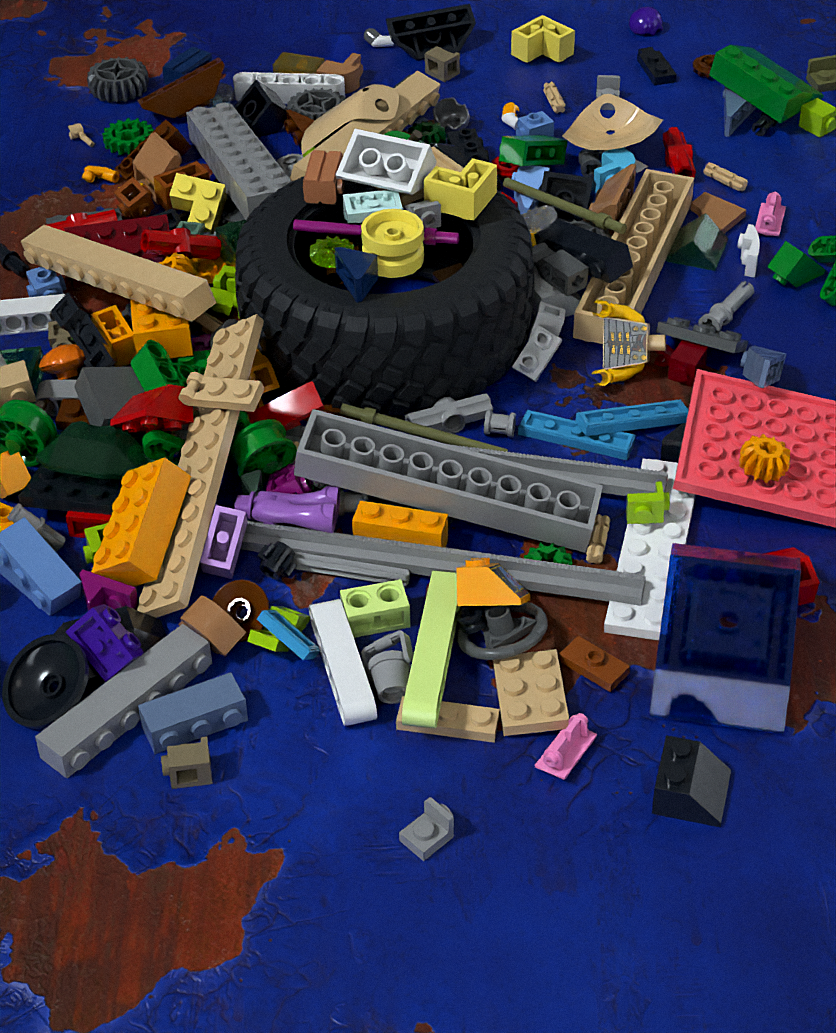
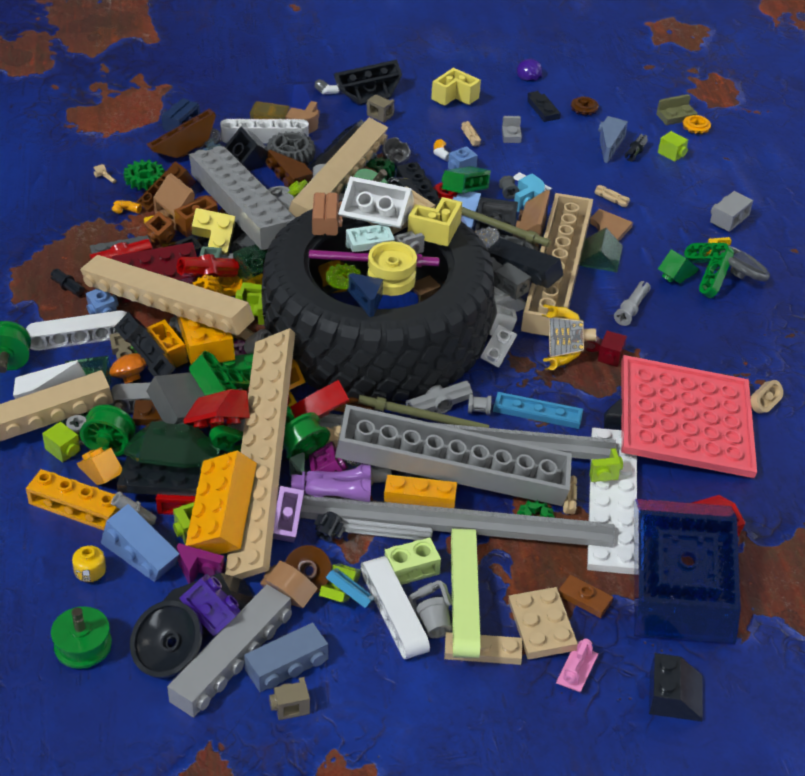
camera: 10 degrees left, 0 degrees up
dark grey gear [87,57,149,103] -> none
tan plate [178,372,265,412] -> none
tan piece [301,84,399,155] -> none
light grey bracket [399,797,454,861] -> none
light orange slope [456,557,531,606] -> none
black bush [456,606,487,634] -> none
dark grey piece [457,602,548,660] -> none
tan piece [562,94,664,150] -> none
dark azure tile [575,400,688,436] -> none
dark grey plate [656,317,748,353] -> none
red piece [663,127,696,178] -> none
green slope [709,44,824,123] -> none
white slope [737,224,760,278] -> none
light orange gear [739,434,791,483] -> none
sand blue slope [740,345,786,388] -> none
bright pink hinge [755,192,786,236] -> none

